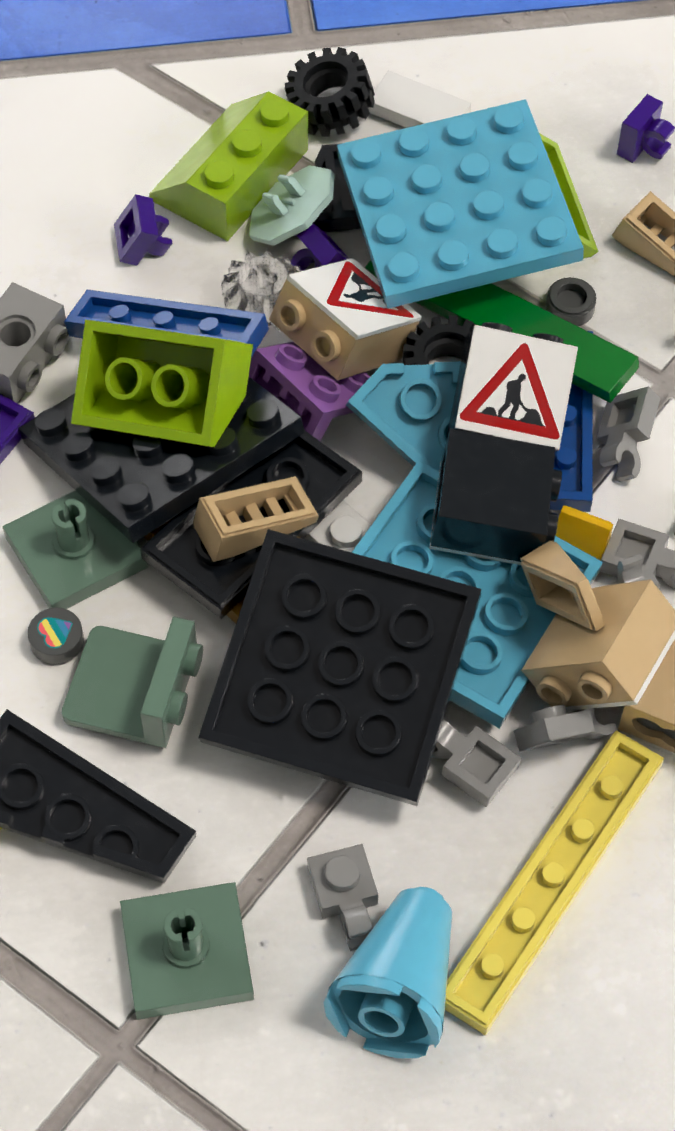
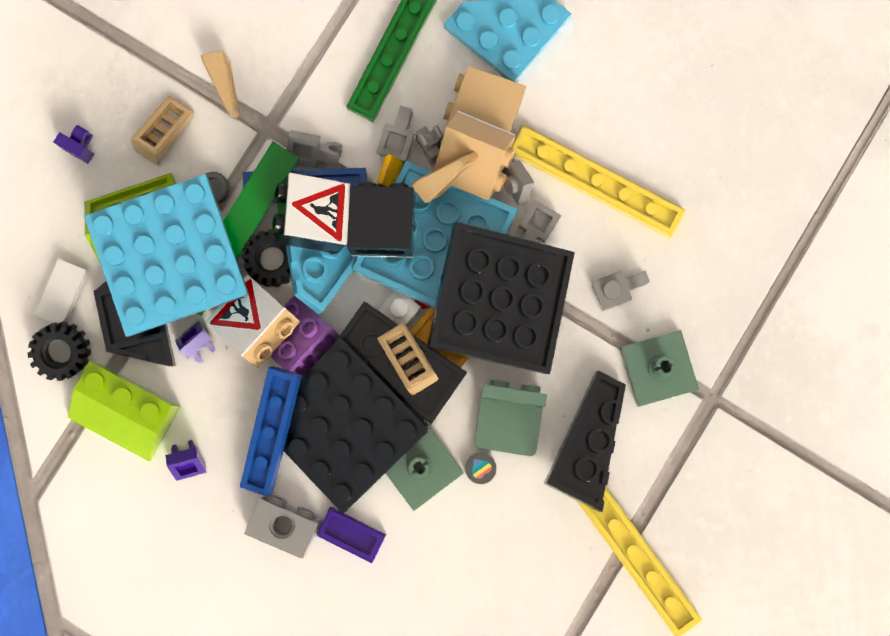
camera: 95 degrees left, 25 degrees up
lime slope [71,319,253,447] -> none
clear gear [221,248,301,333] -> none
light aqua piece [249,165,335,246] -> none
medium azure cone [323,887,453,1059] -> none

